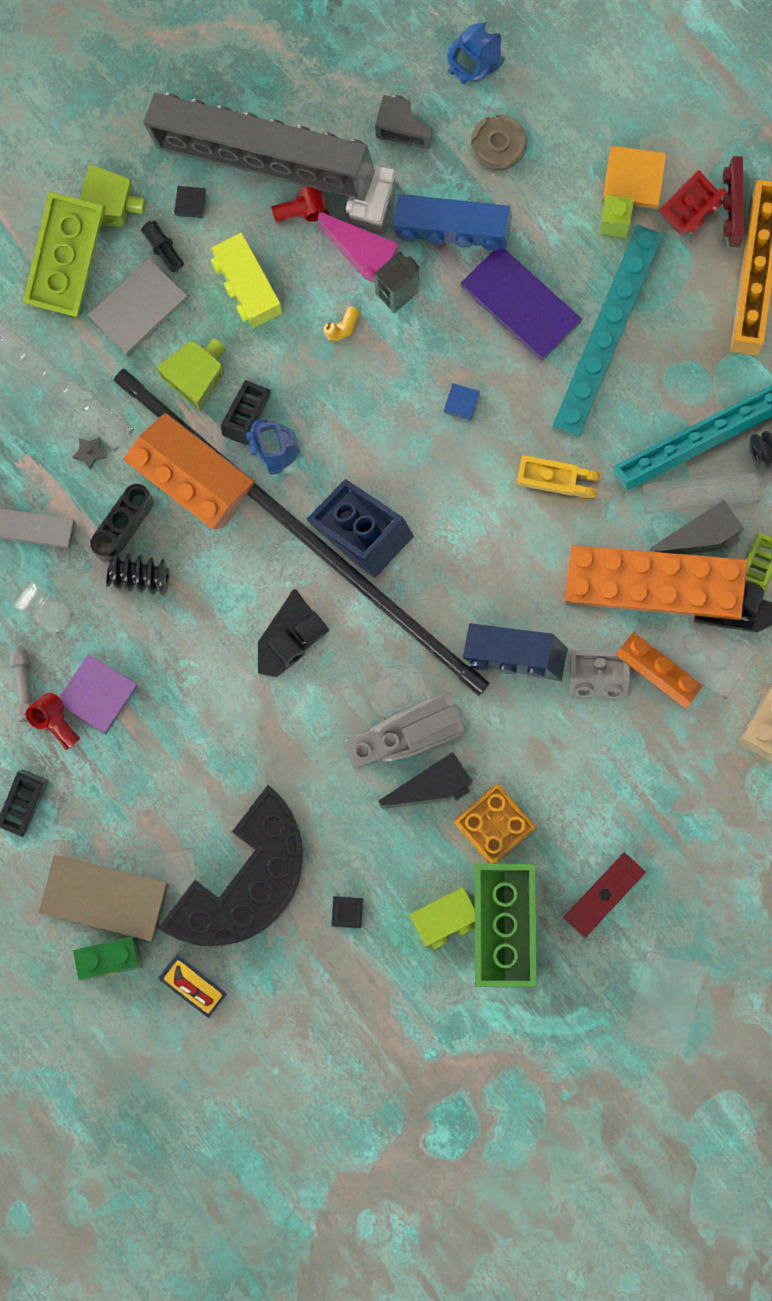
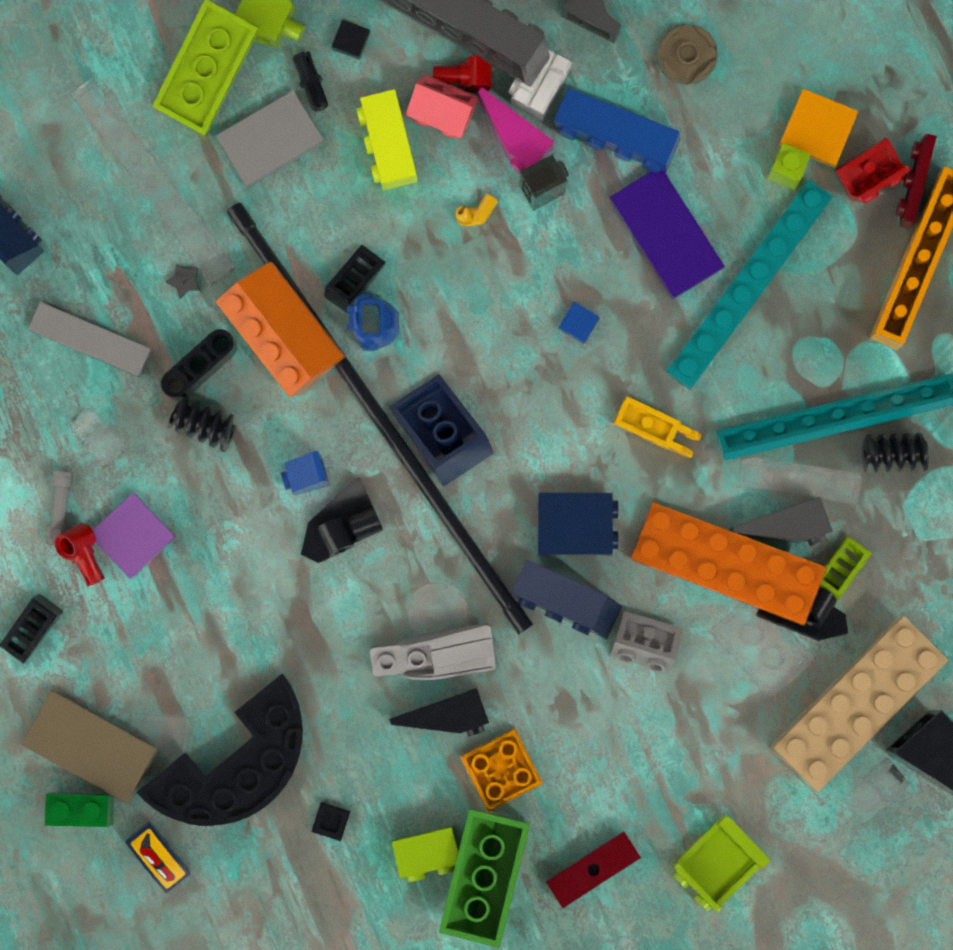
camera: 10 degrees right, 5 degrees up
lime torso [156,338,226,411] -> none
orange plate [616,632,703,709] -> none
none -> blue slope [281,450,330,495]
none -> coral brick [406,74,479,139]
none -> dark blue panel [538,493,618,556]
none -> lime panel [671,814,771,913]

